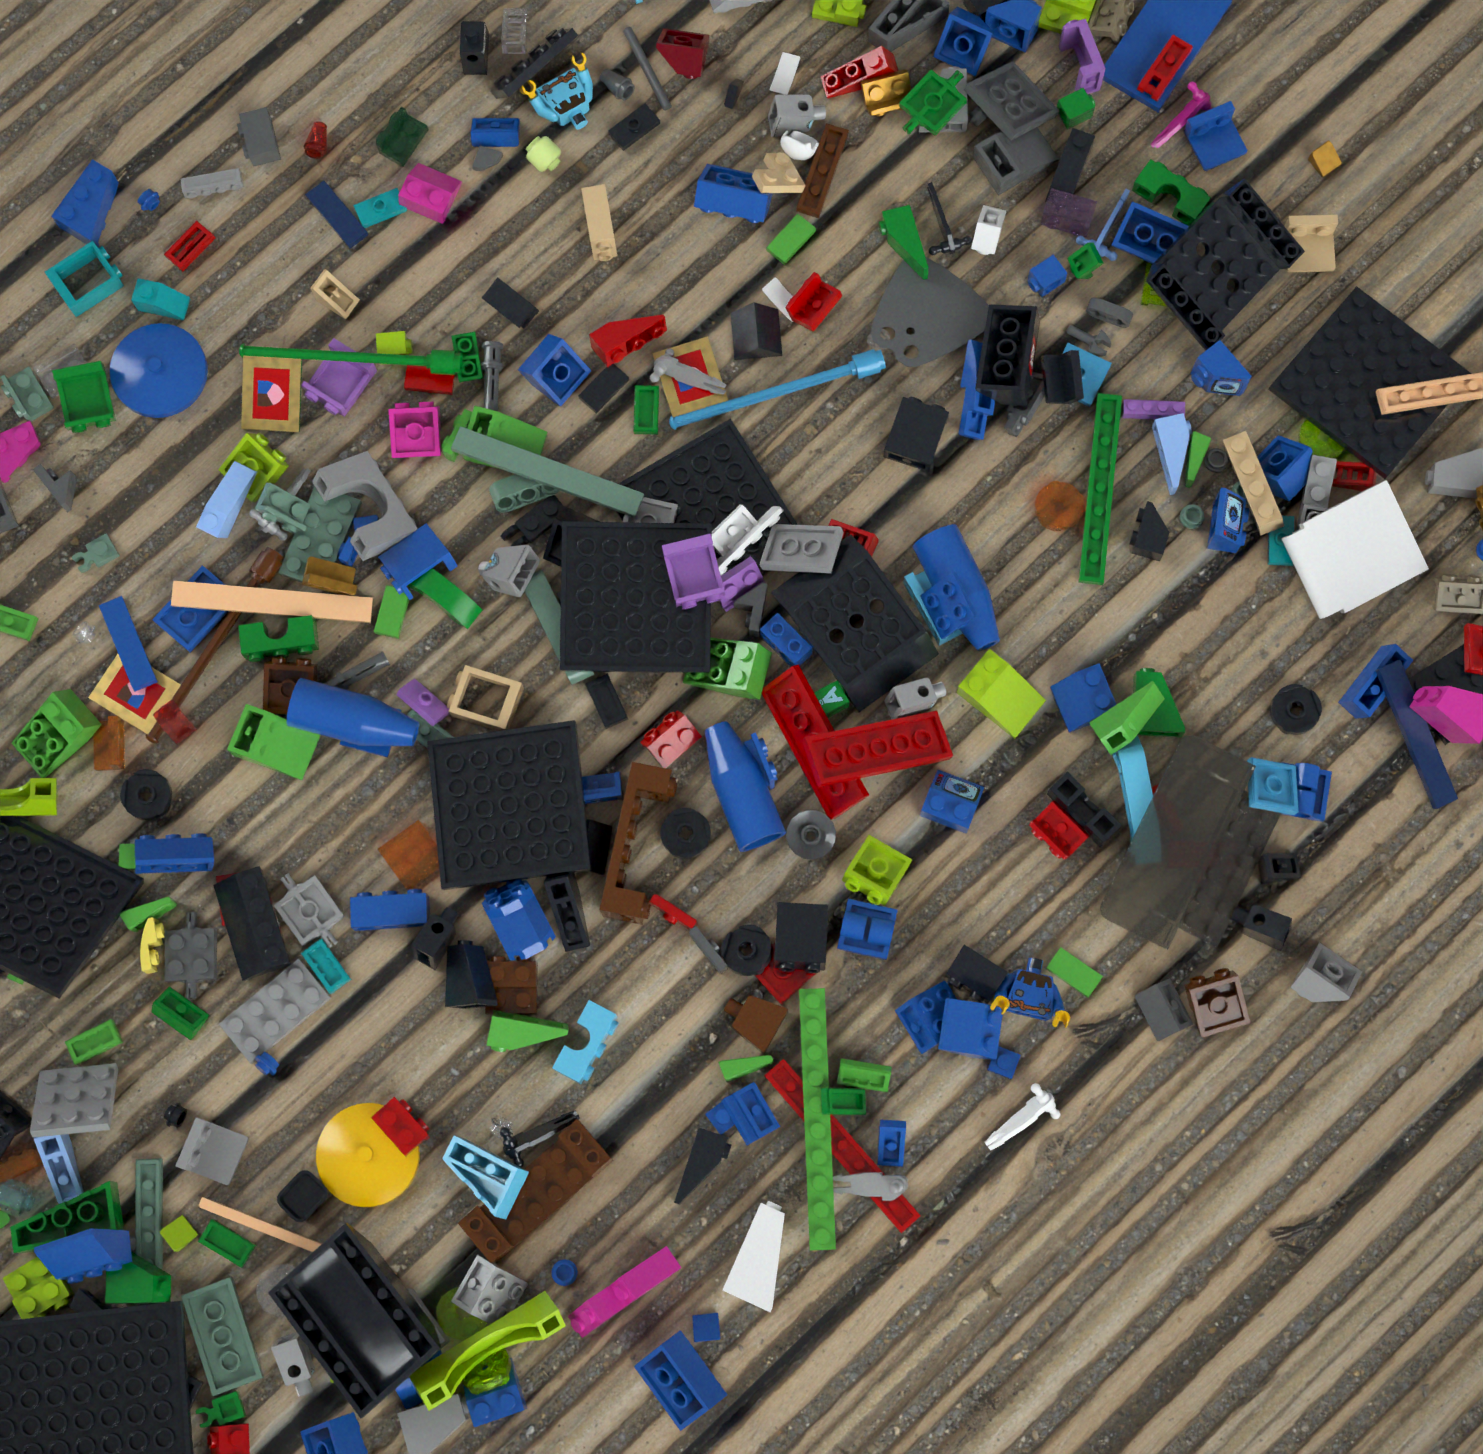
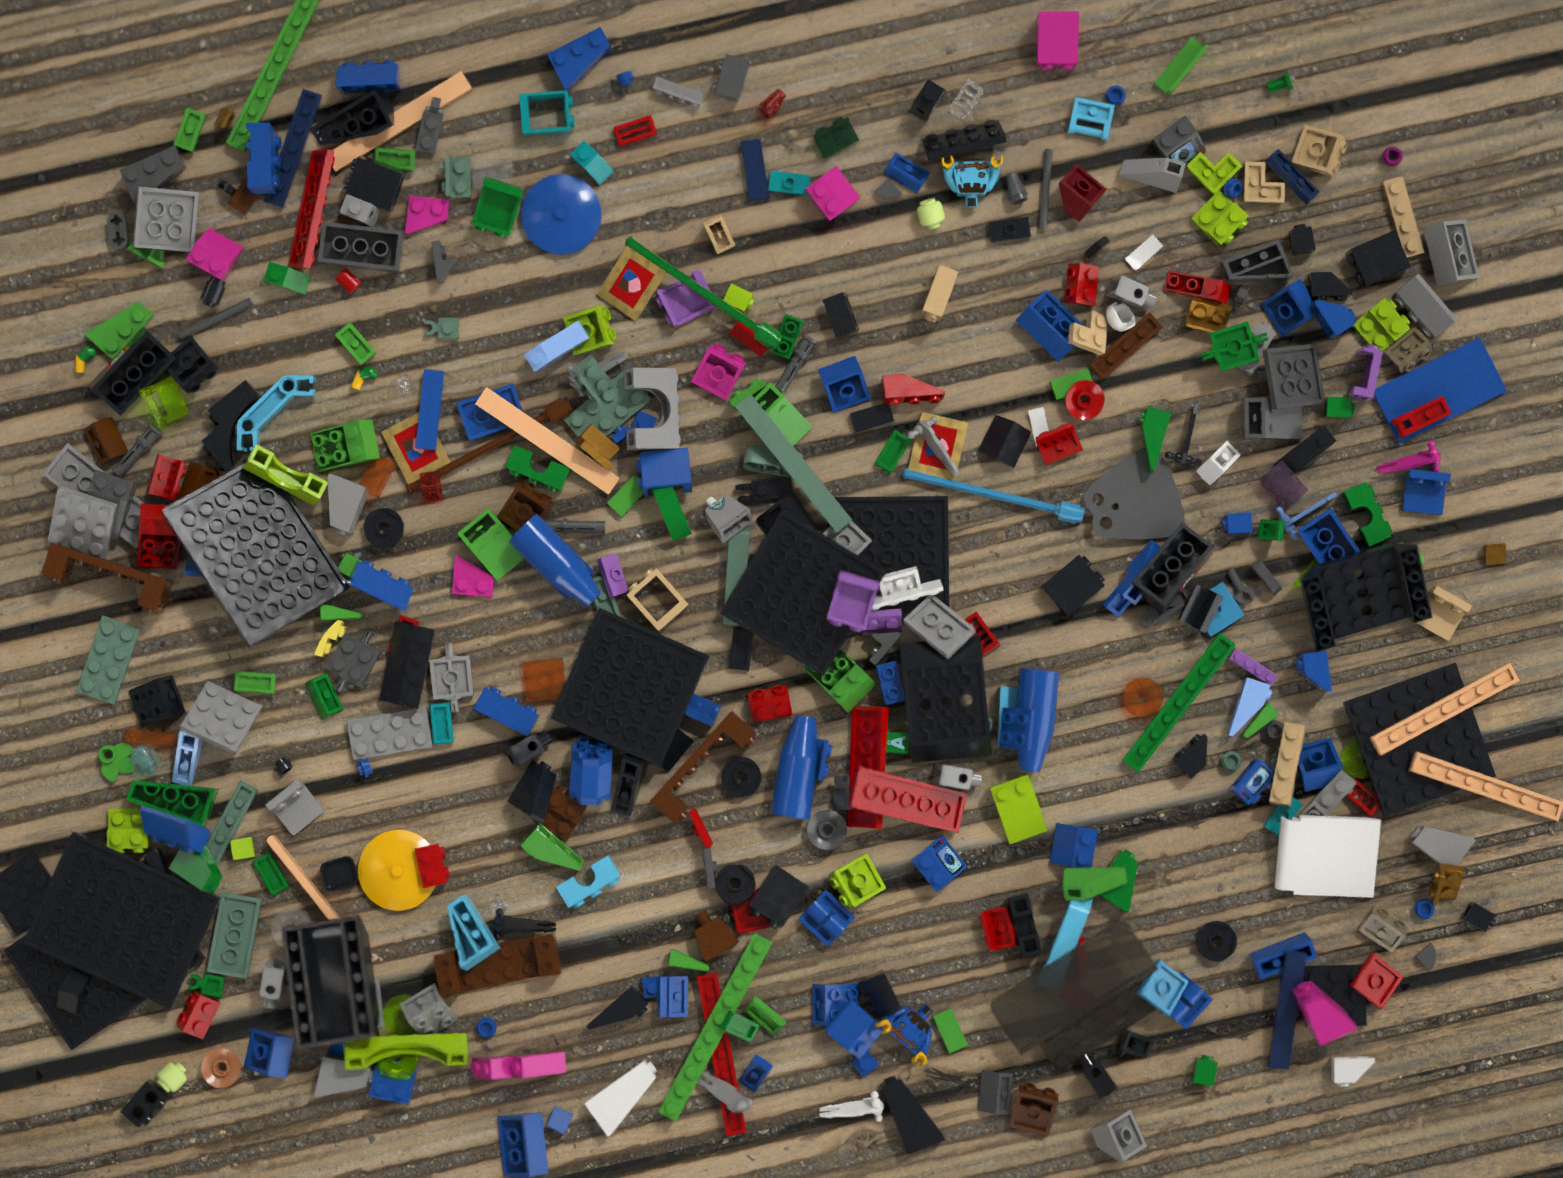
camera: 30 degrees right, 10 degrees up
none -> light grey slope [328,473,370,535]
none -> arm [351,366,378,391]
none -> dark pink wing [452,555,494,597]
none -> dark grey plate [833,775,854,810]
none -> black slope [881,1075,945,1155]
none -> red bracket [1064,263,1100,307]
none -> red dish [1065,380,1105,420]
none -> green brick [1191,1054,1218,1086]
none -> dark grey tile [1233,284,1250,305]
none -> light nougat tile [1370,663,1520,755]

